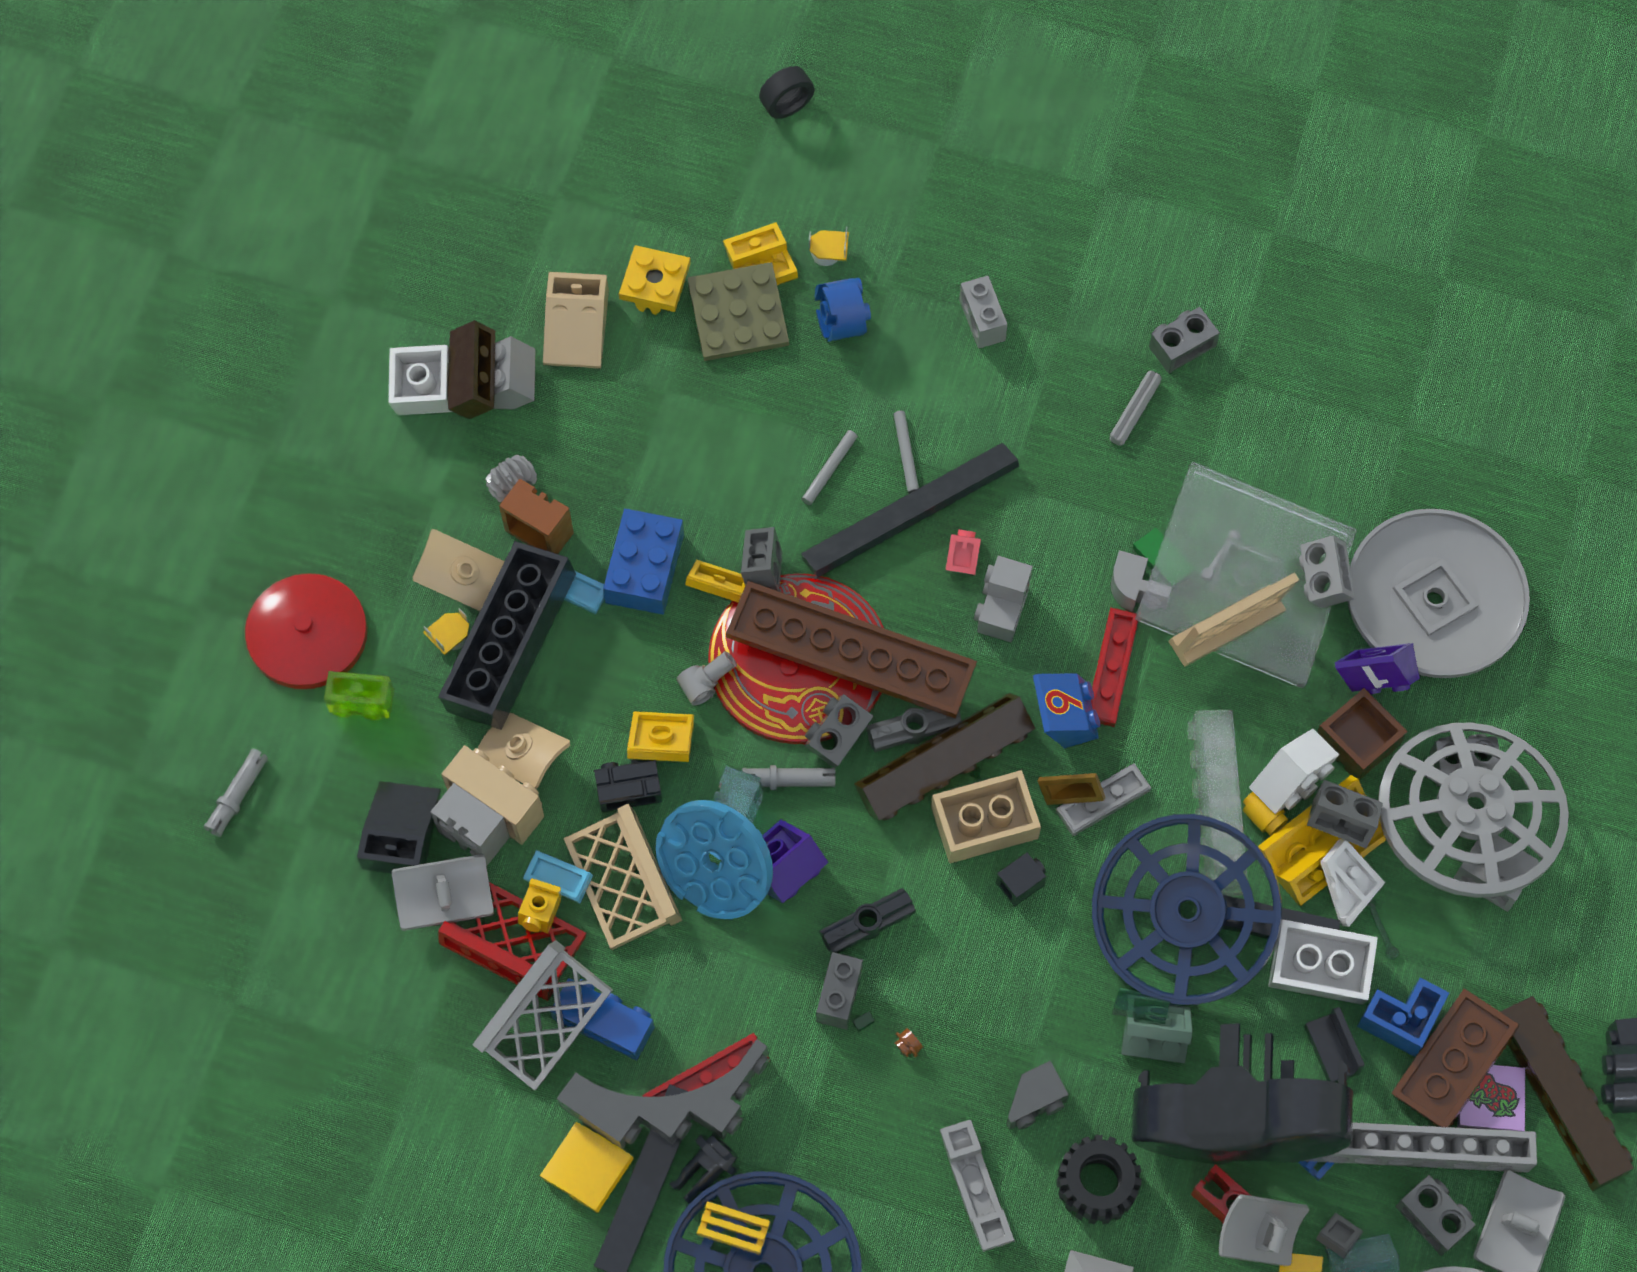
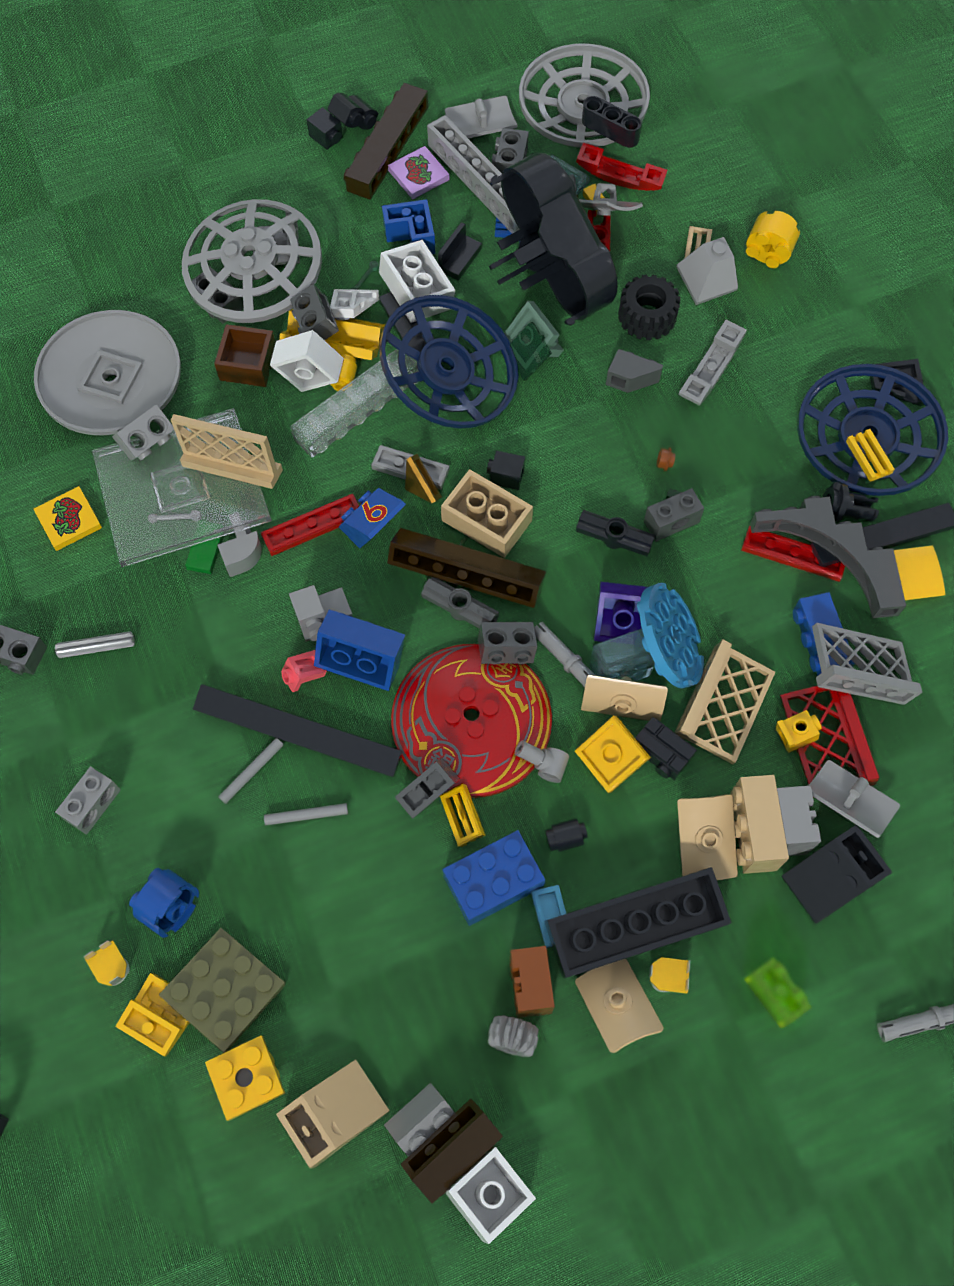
camera: 130 degrees left, 0 degrees up
red dish [245,573,368,689] -> none
medium azure tile [523,850,593,903] -> none
reddish brown plate [726,581,977,719] -> none
dark purple slope [1335,643,1420,695] -> none
reddish brown plate [1391,989,1520,1127] -> none
none -> yellow tile [34,486,102,551]
none -> blue brick [314,609,405,691]
none -> black brick [545,818,588,852]
none -> tan shield [581,674,668,721]

